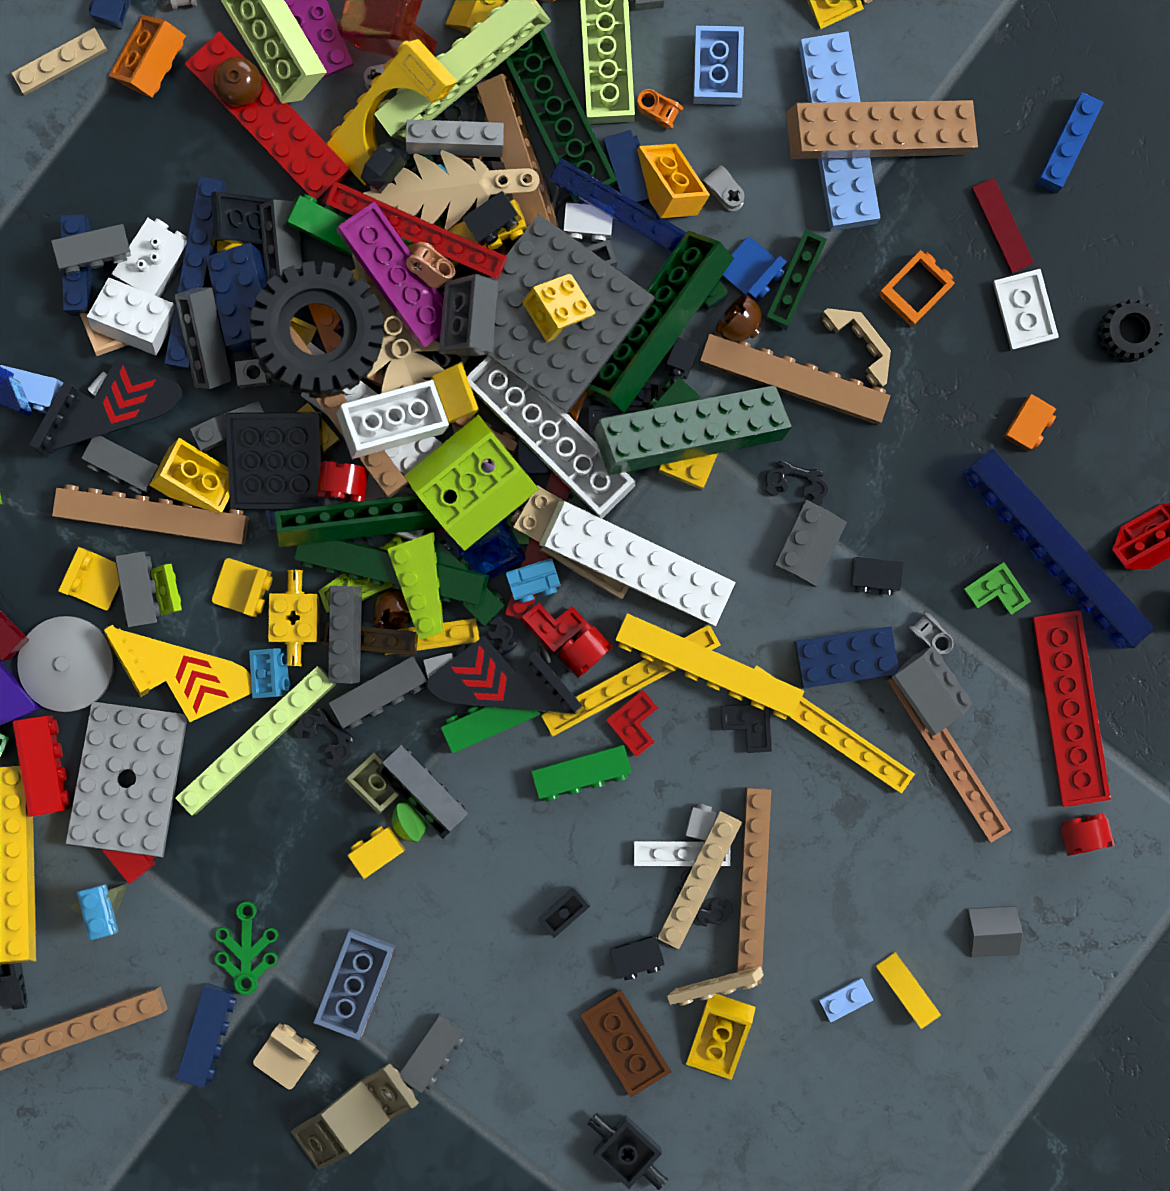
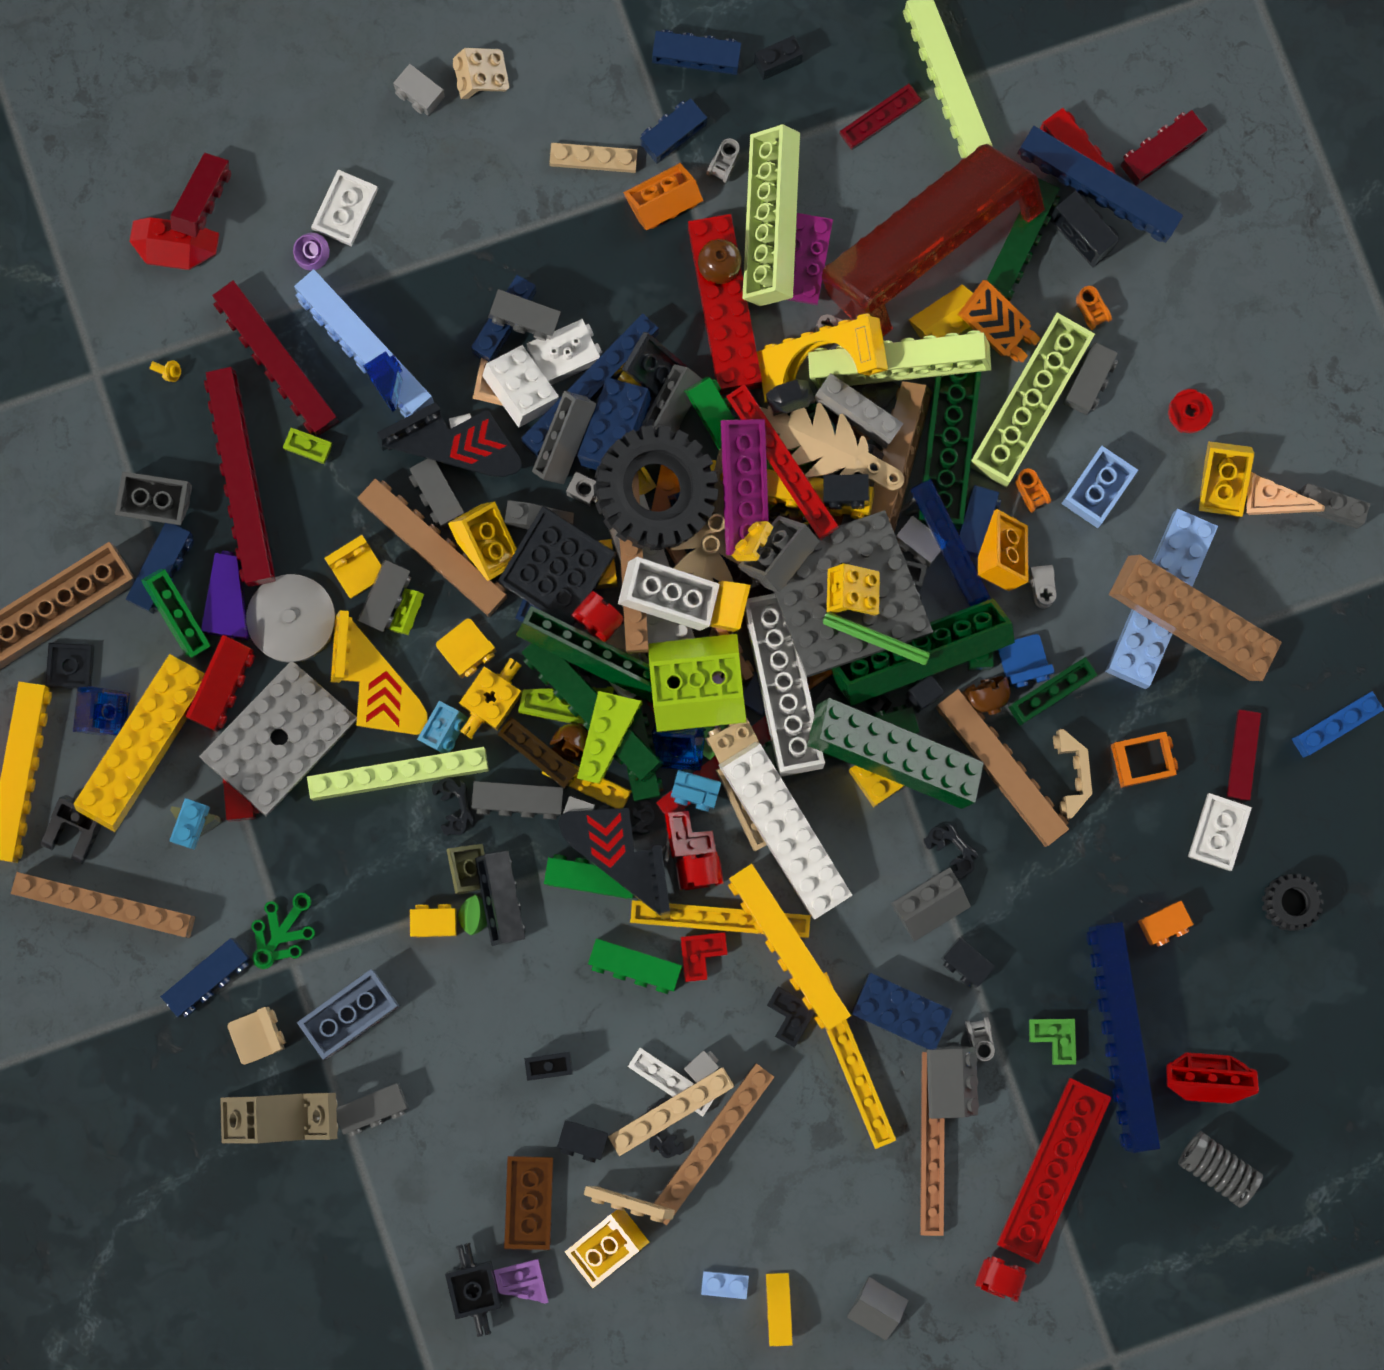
camera: 25 degrees right, 5 degrees down
dark grey brick [328,586,362,683] -> none
nougat piece [406,242,455,289] -> none
none -> medium lavender wing [494,1259,549,1303]
none -> yellow wing [731,521,773,561]
none -> bright green axle [823,612,930,665]

